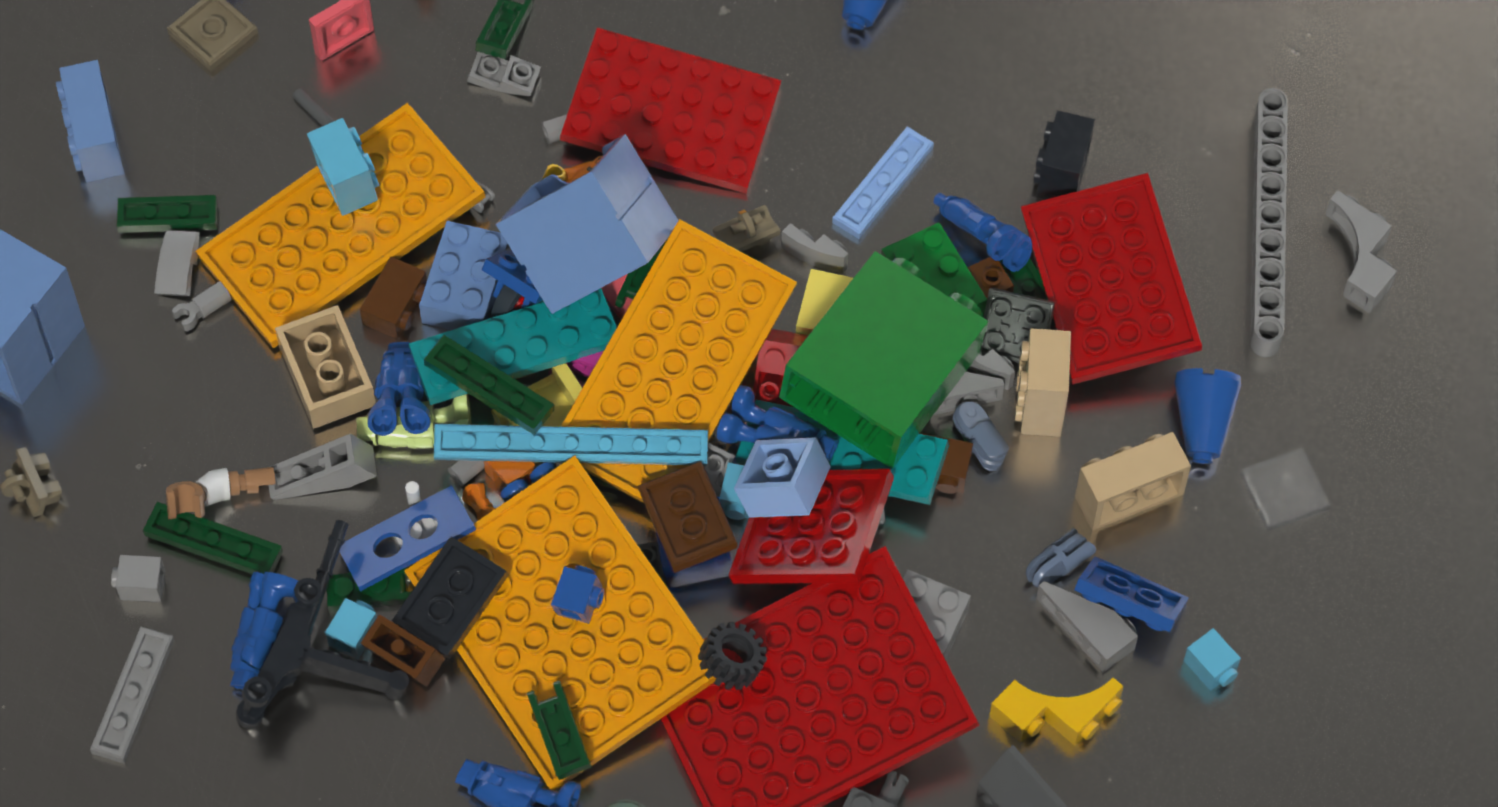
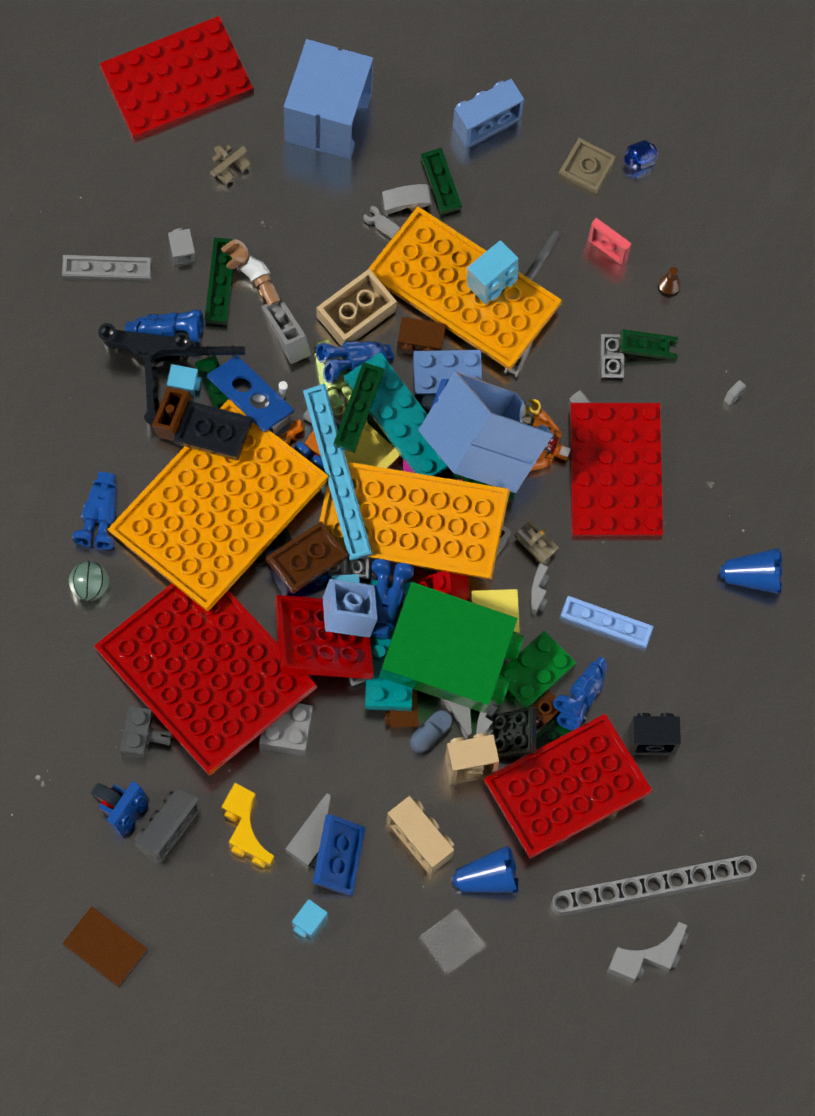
camera: 70 degrees right, 10 degrees up
dark green hinge [527,680,592,780] -> none
blue brick [551,565,604,624] -> none
black tyre [698,622,767,690] -> none
sand blue arm [1025,527,1097,588] -> none

